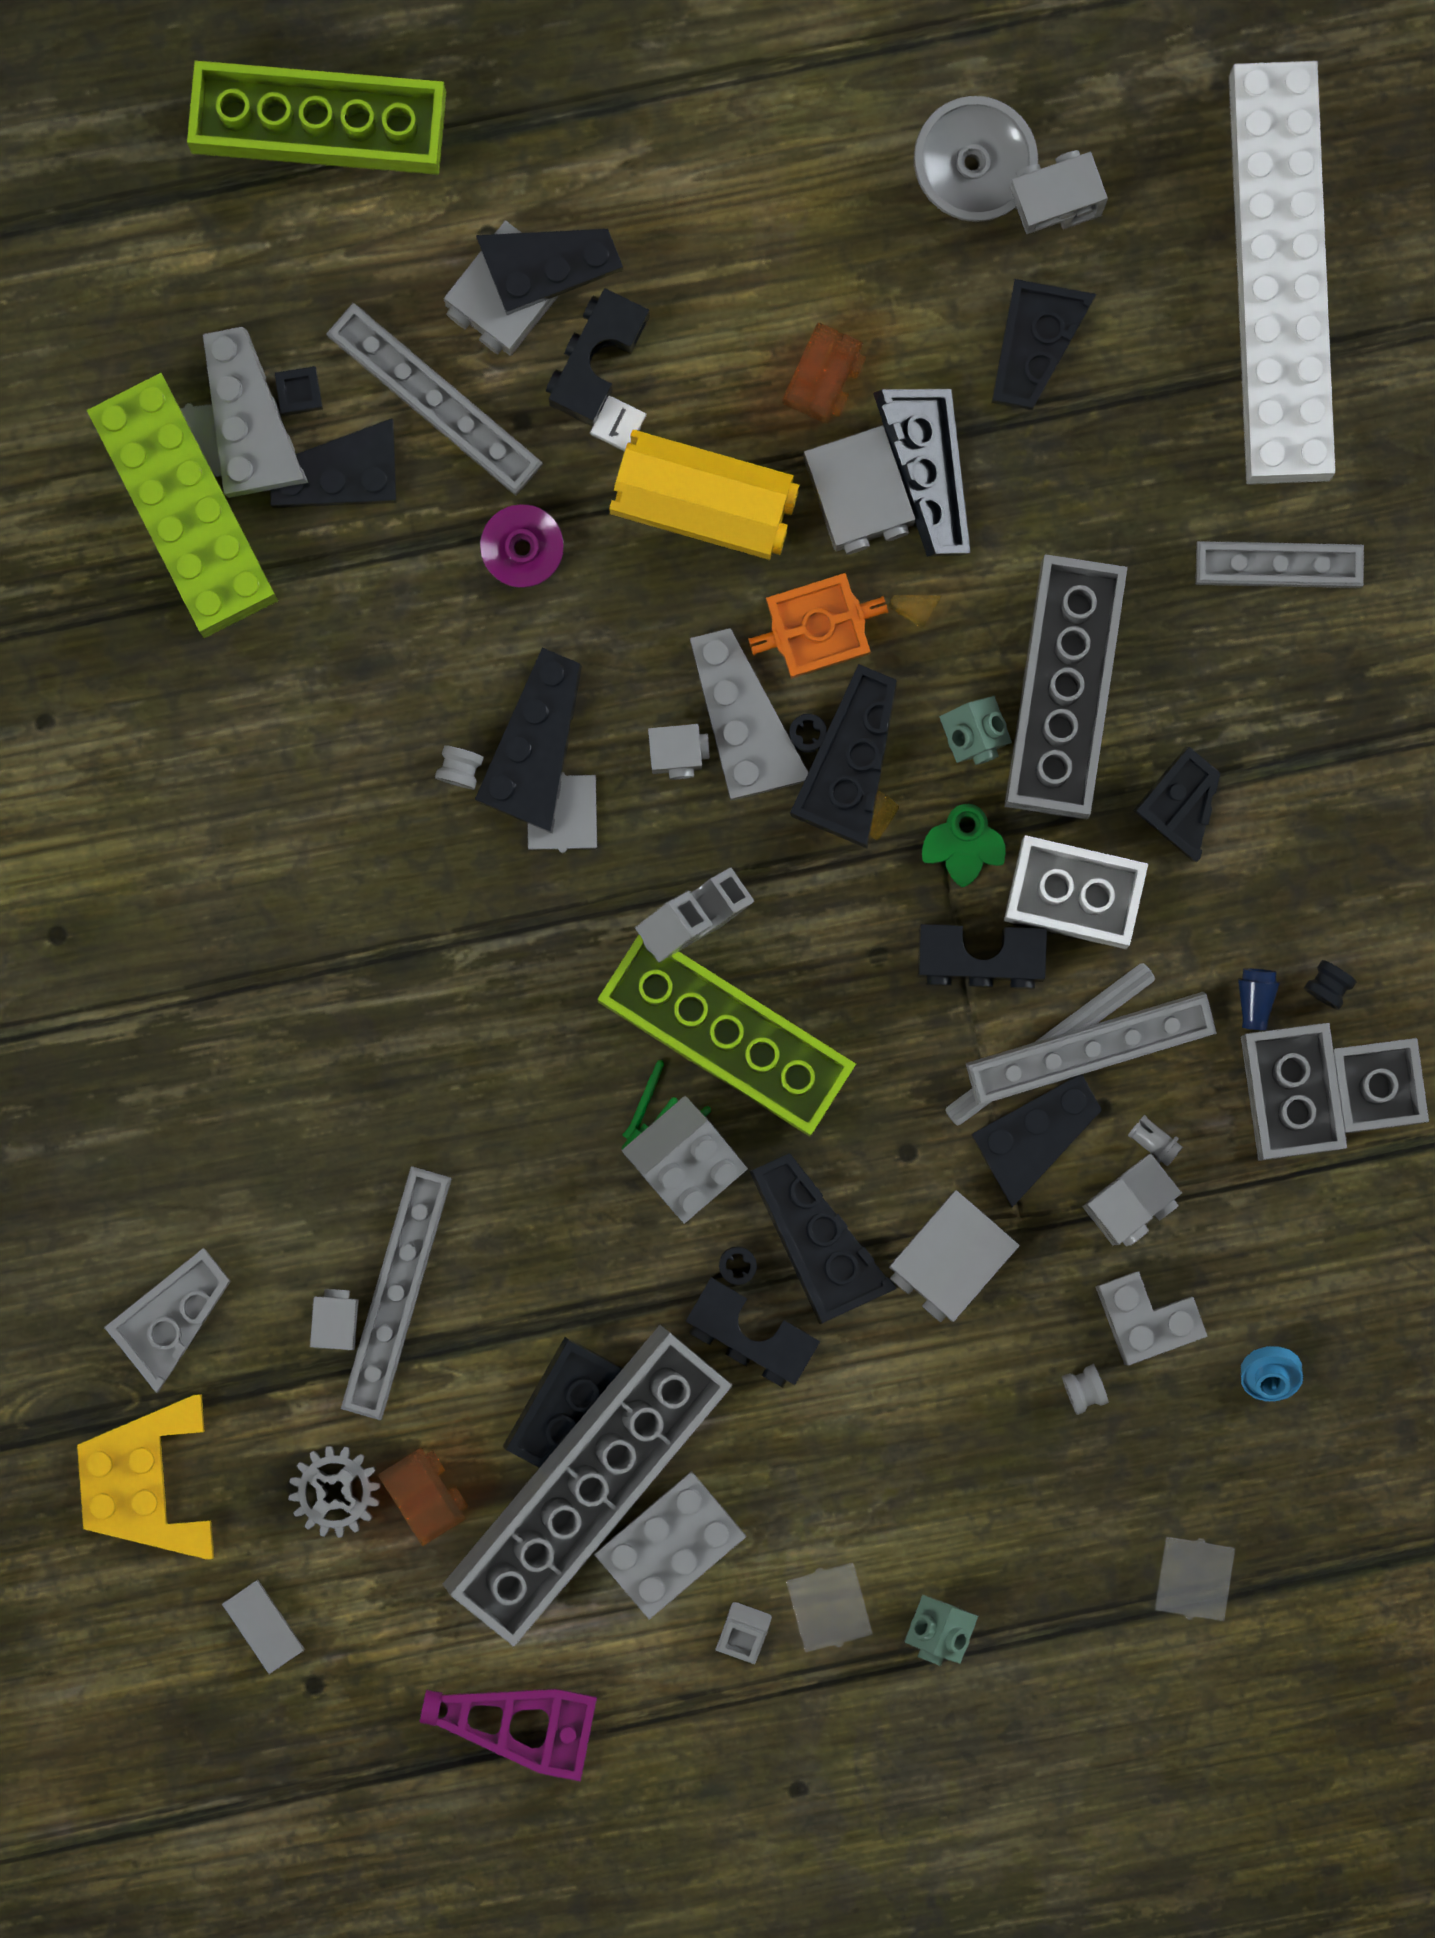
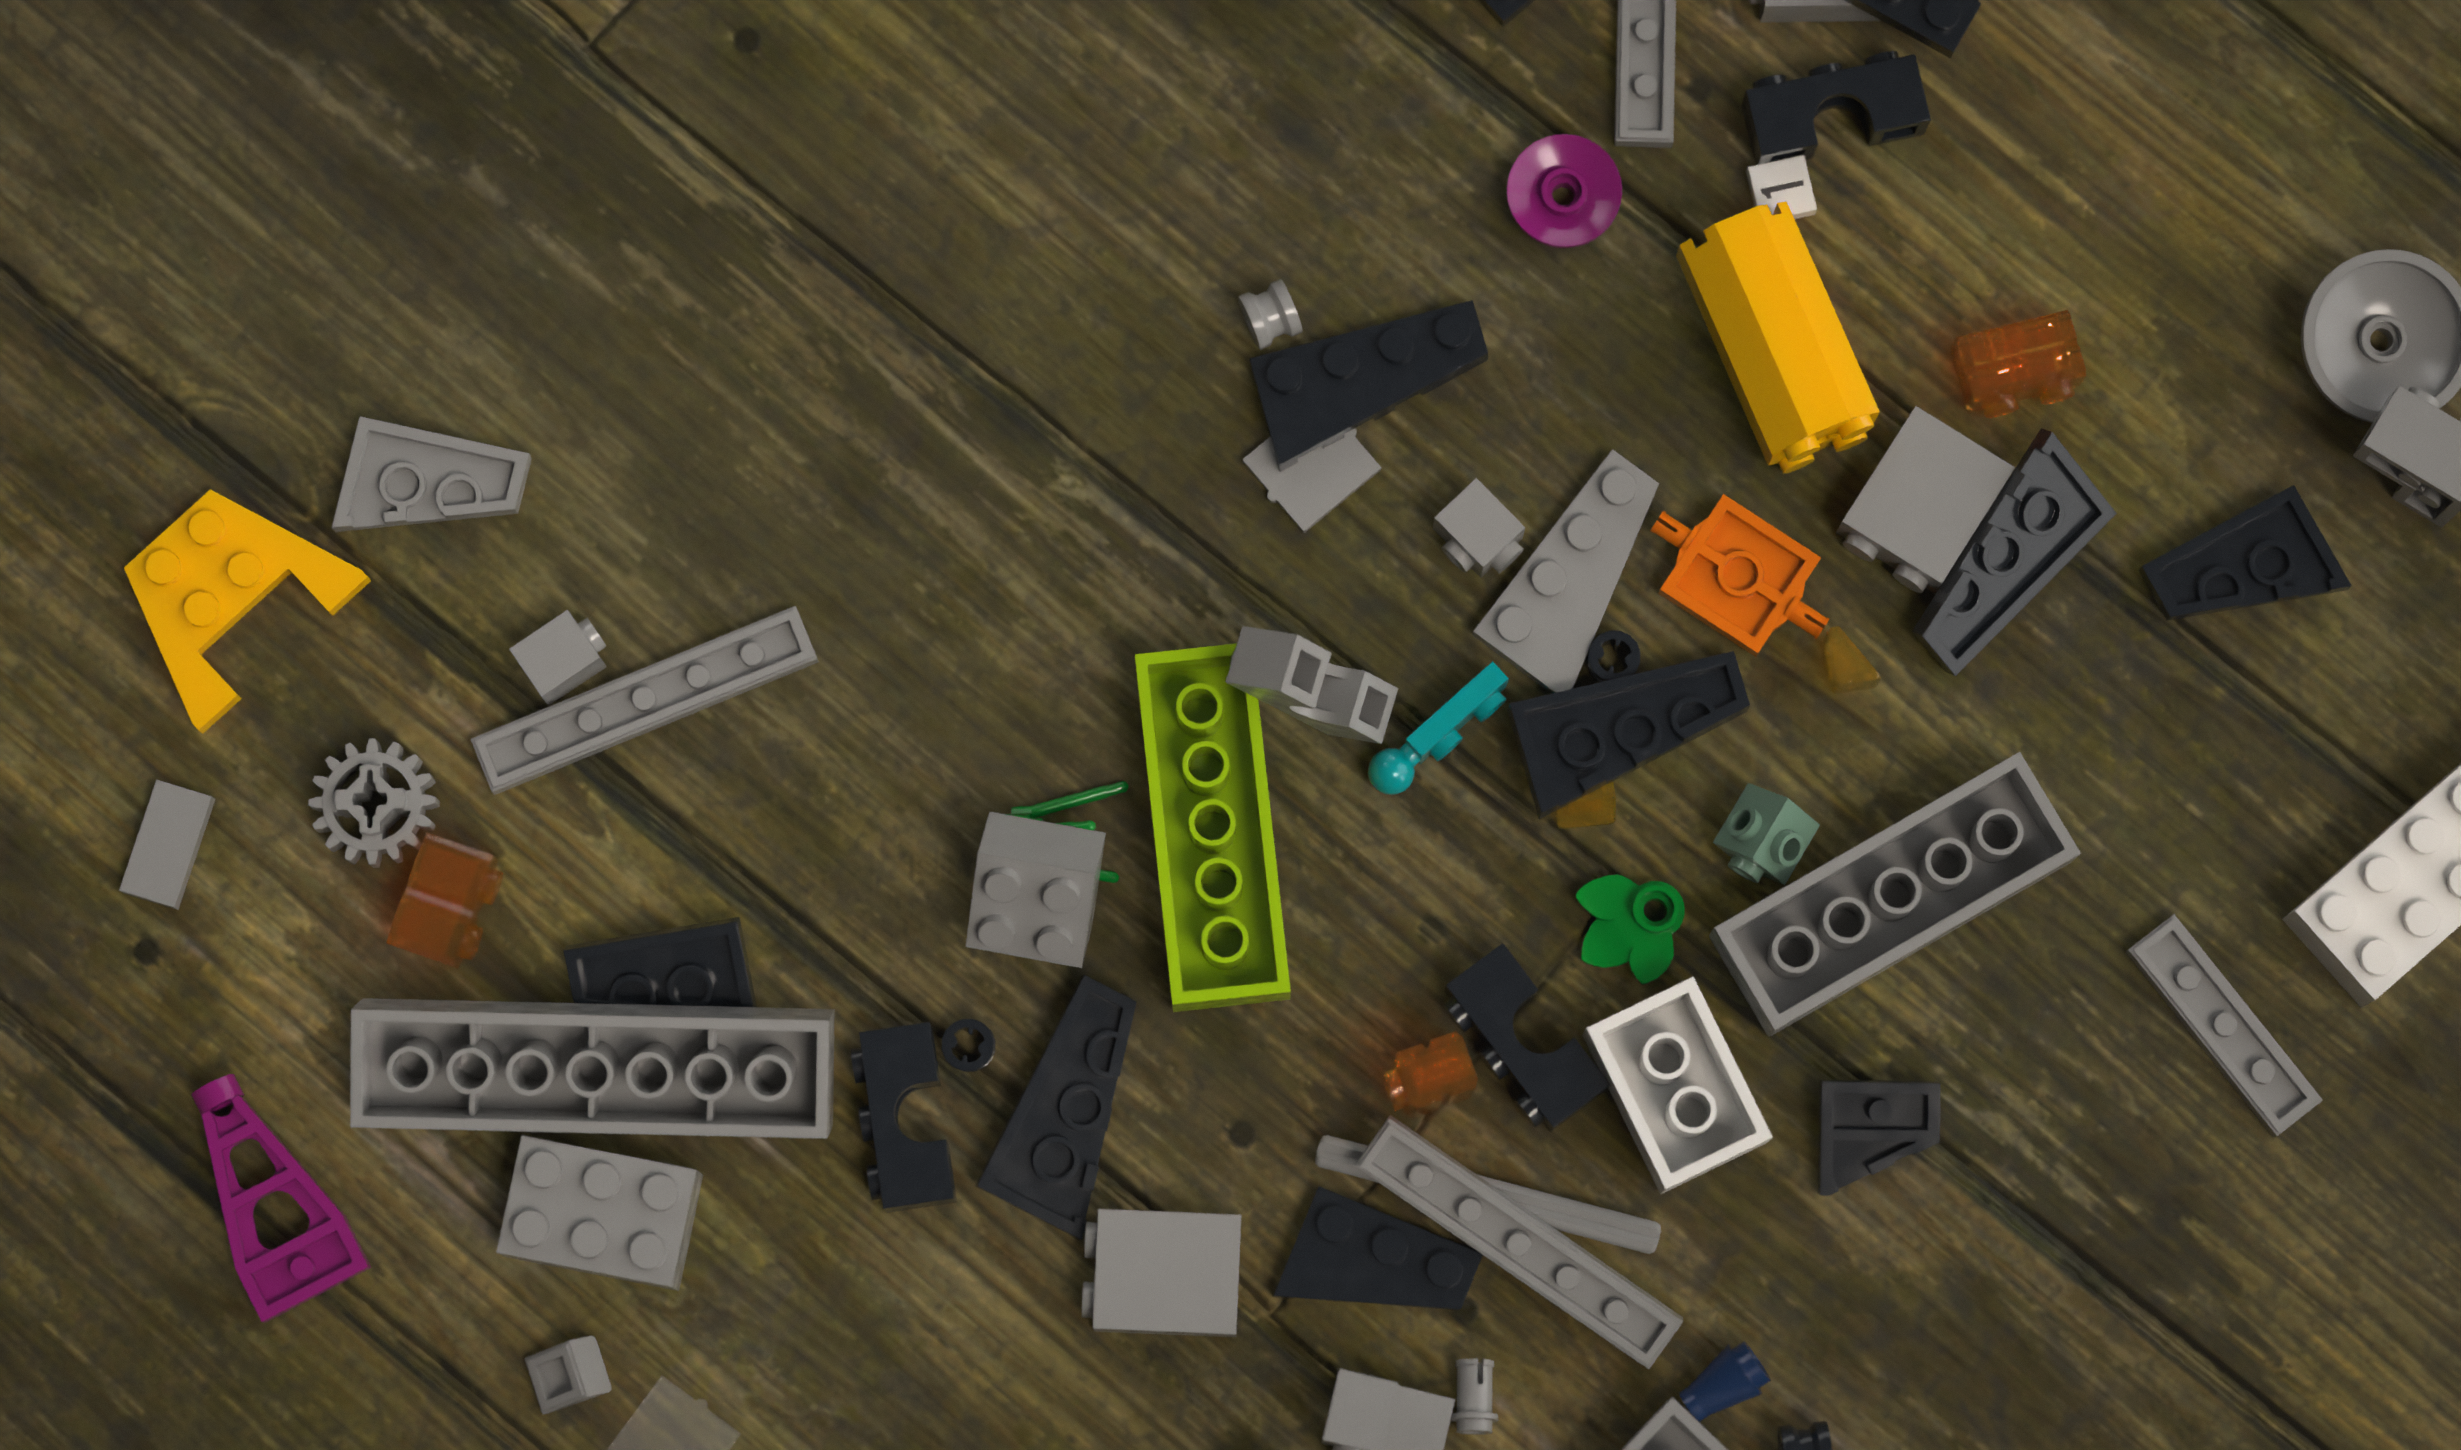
camera: 55 degrees right, 5 degrees down
none -> teal plate [1368,661,1509,795]
none -> clear orange brick [1383,1031,1478,1119]

